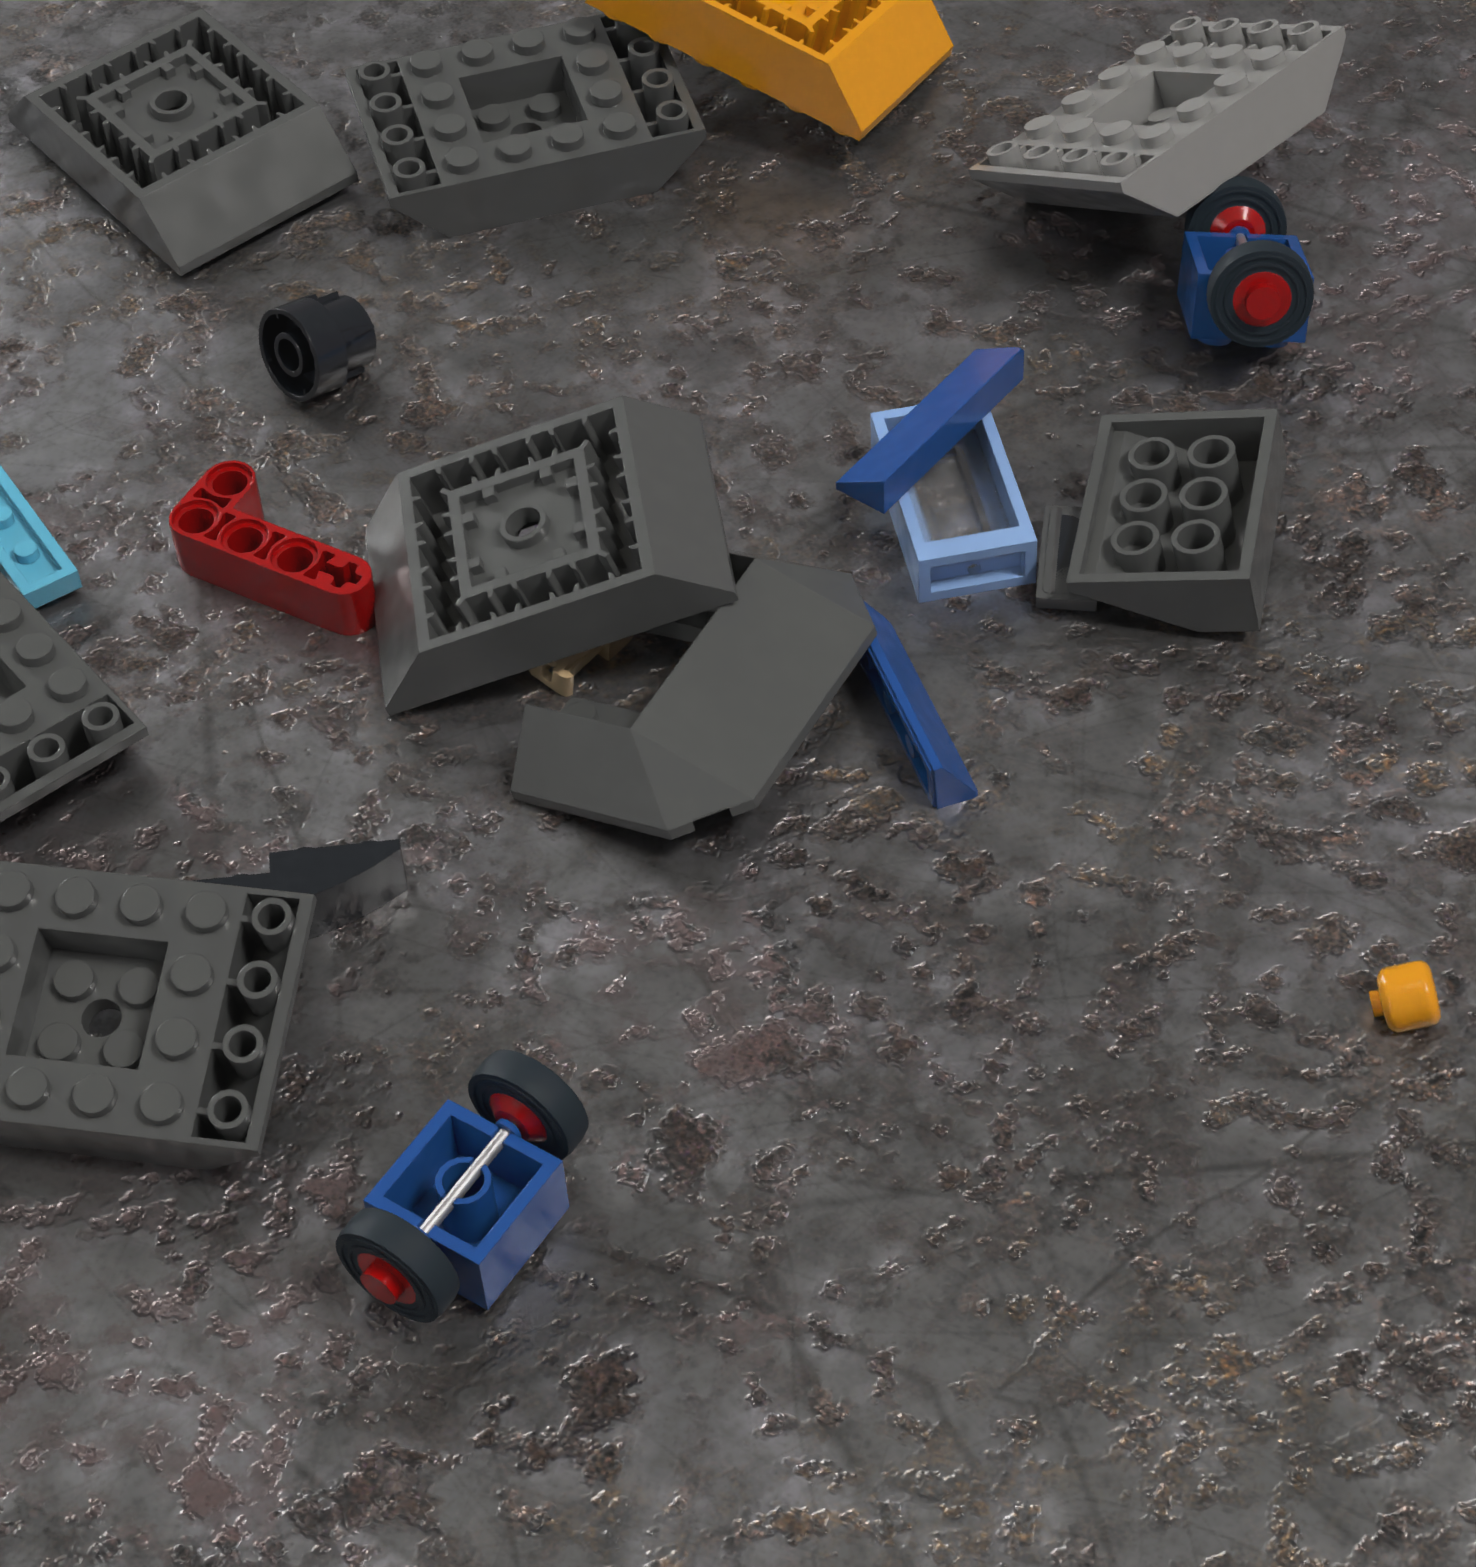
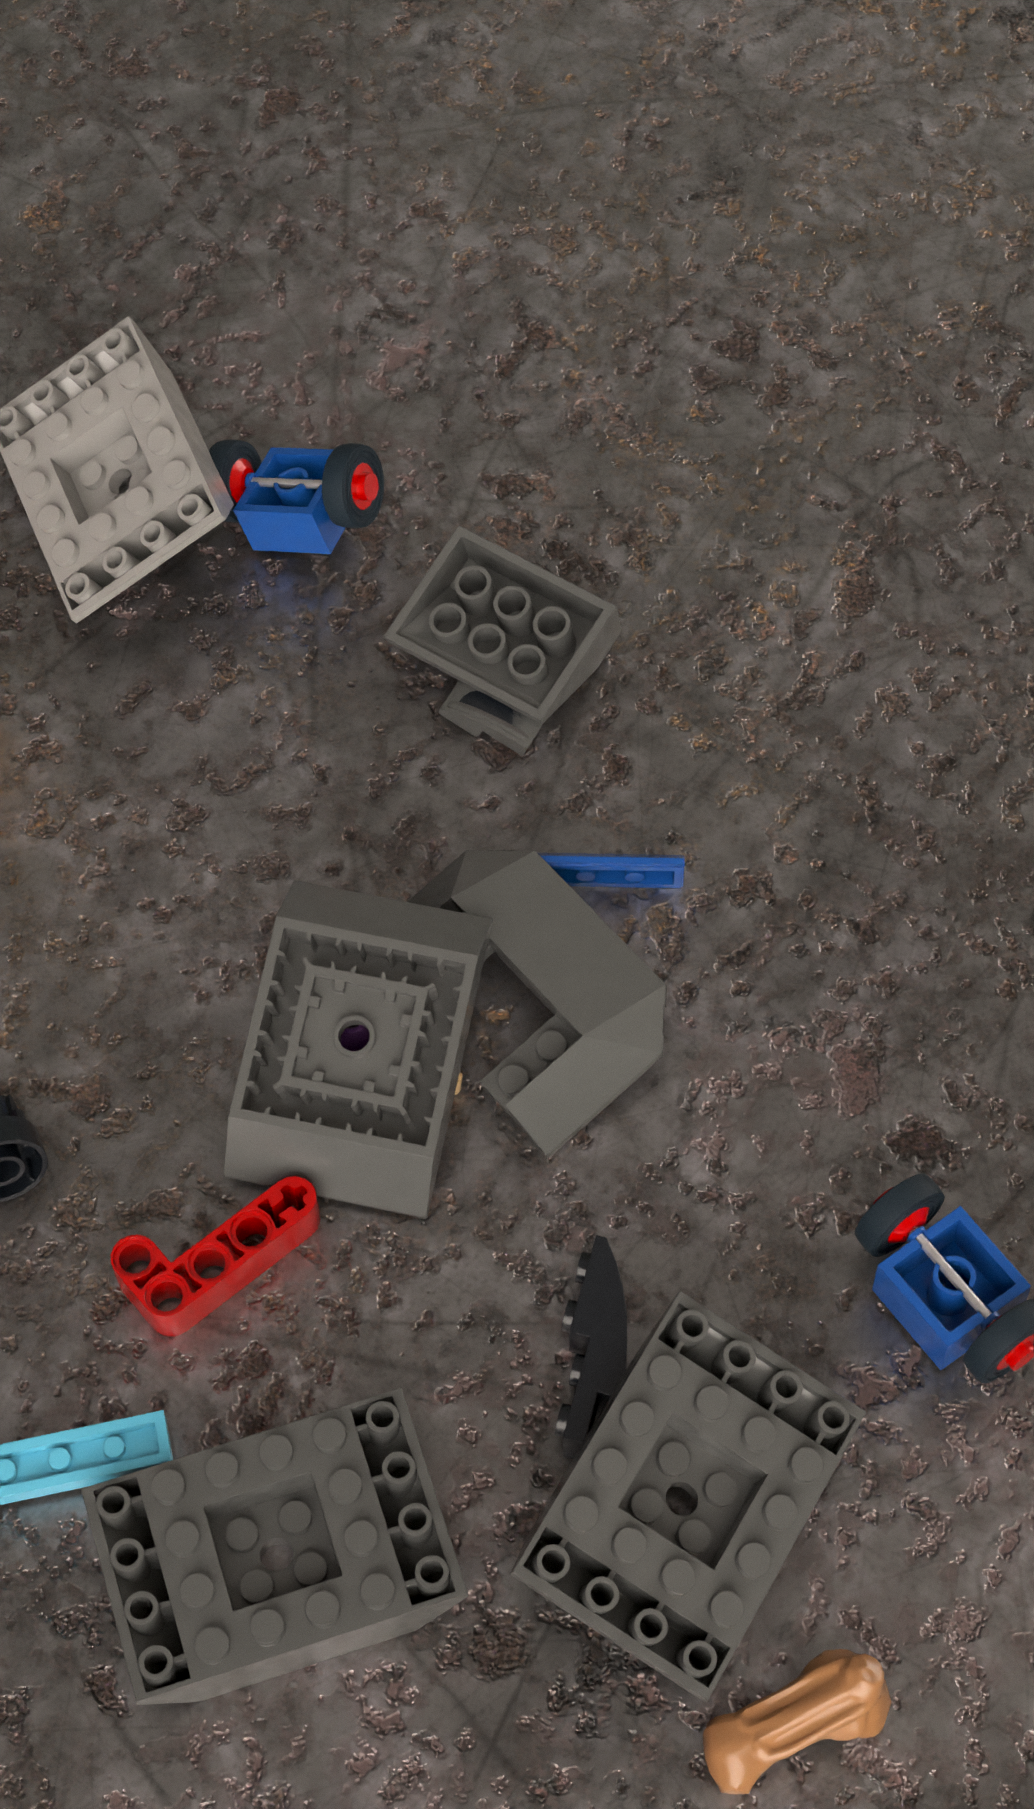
camera: 70 degrees left, 10 degrees up
blue slope [836,347,1024,514] -> none
light blue piece [870,405,1038,603] -> none
light orange piece [1369,960,1441,1033] -> none

